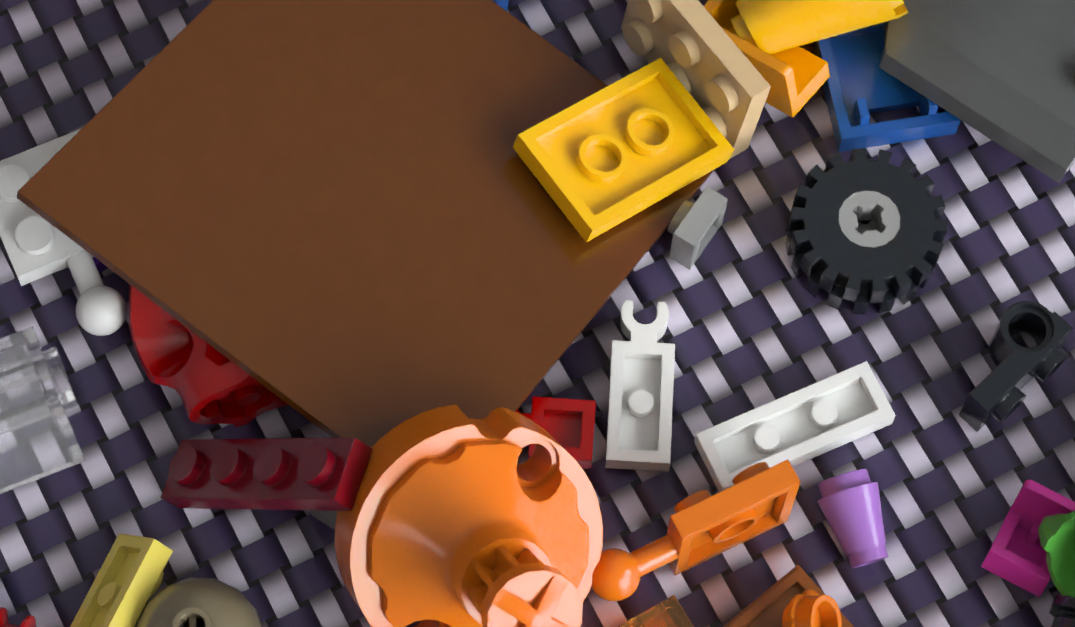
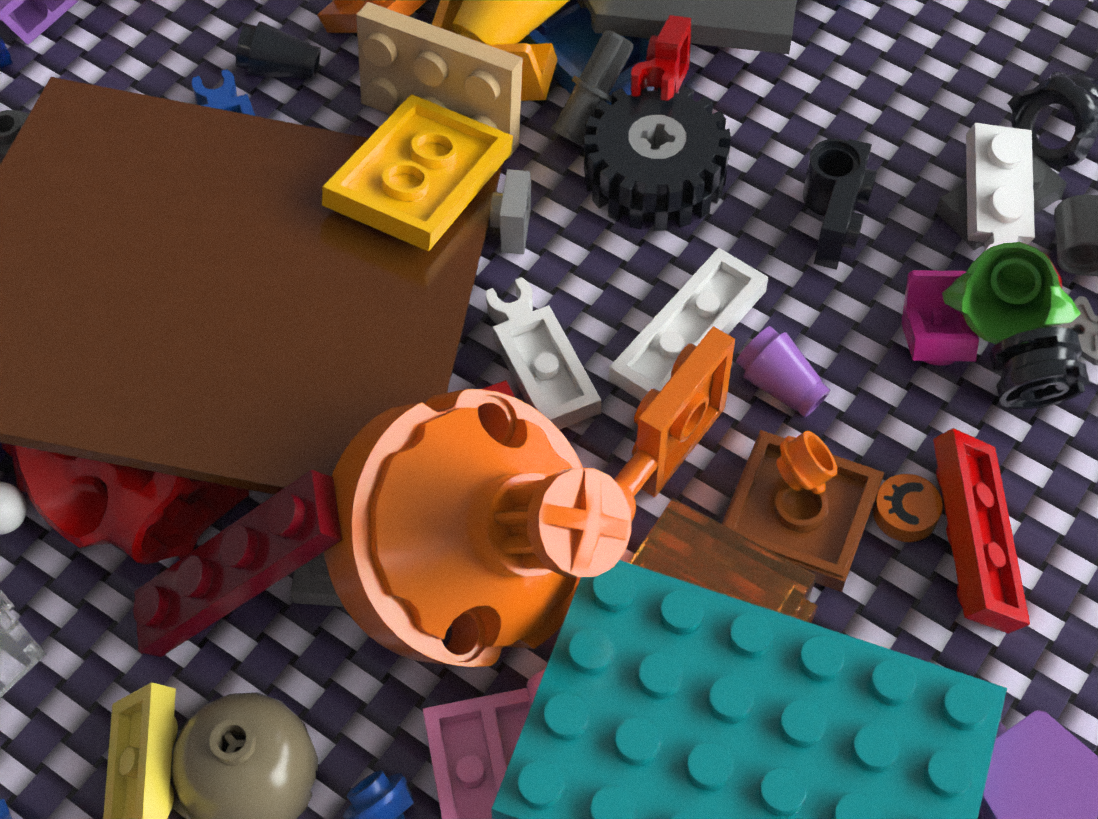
camera: 25 degrees left, 10 degrees down
none -> dark grey axle [551,30,633,145]
none -> red plate [631,15,691,101]

